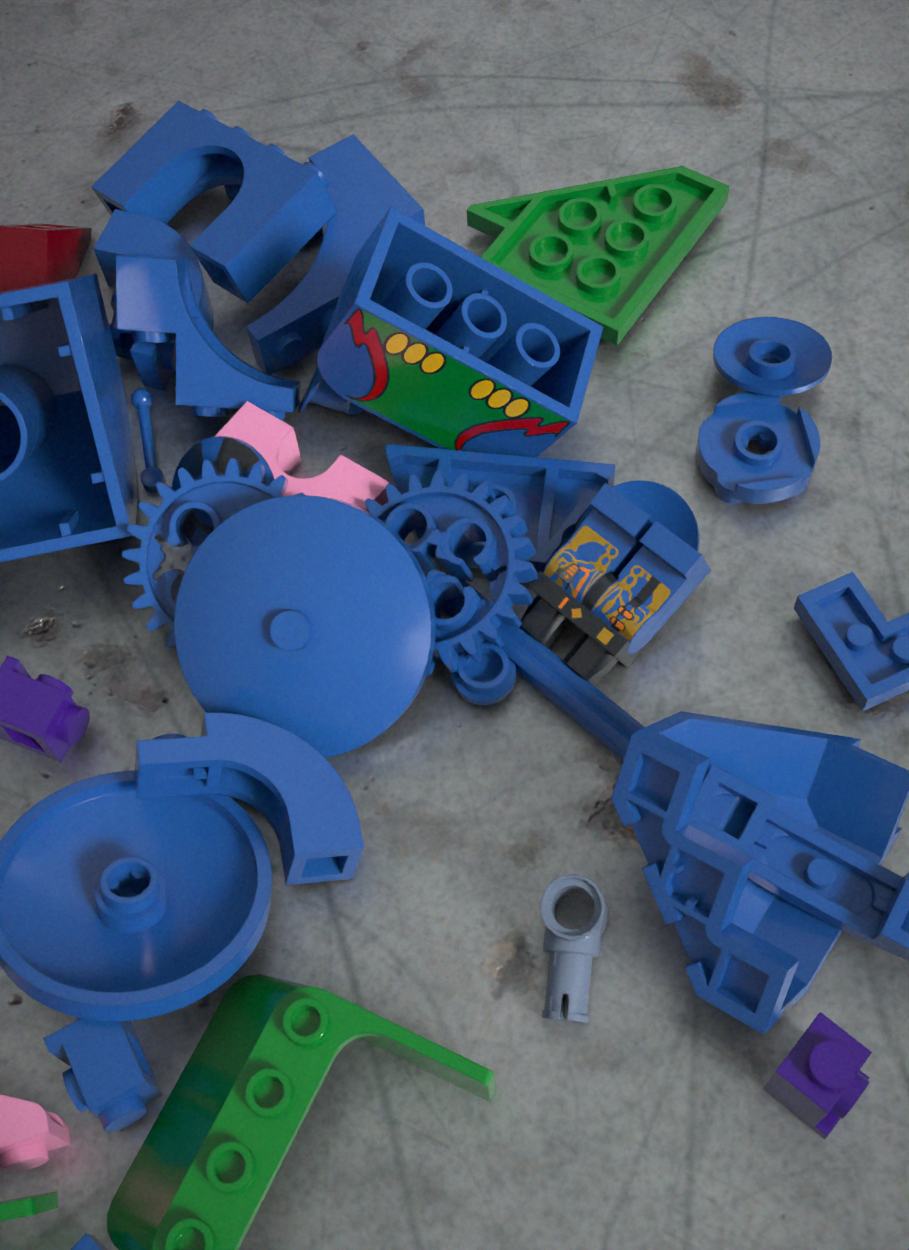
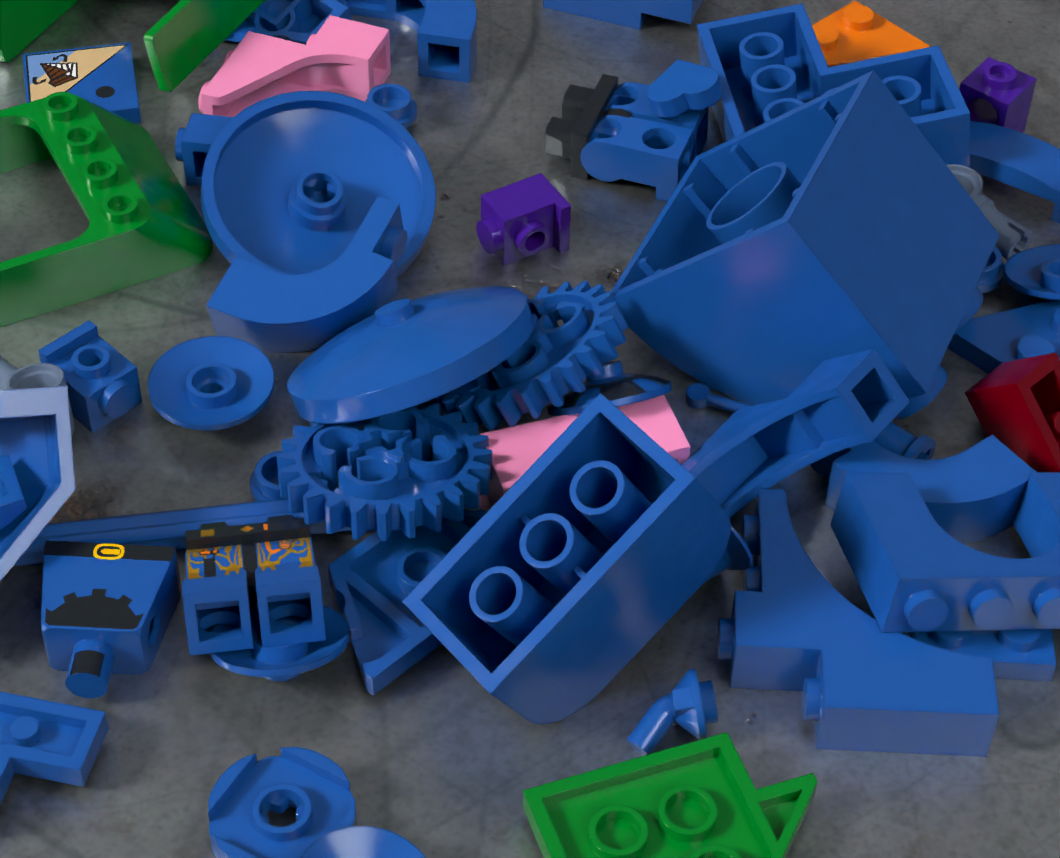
camera: 120 degrees right, 15 degrees down
none -> blue brick [38,320,142,433]
none -> blue torso [41,540,182,699]
none -> blue dish [148,336,275,431]

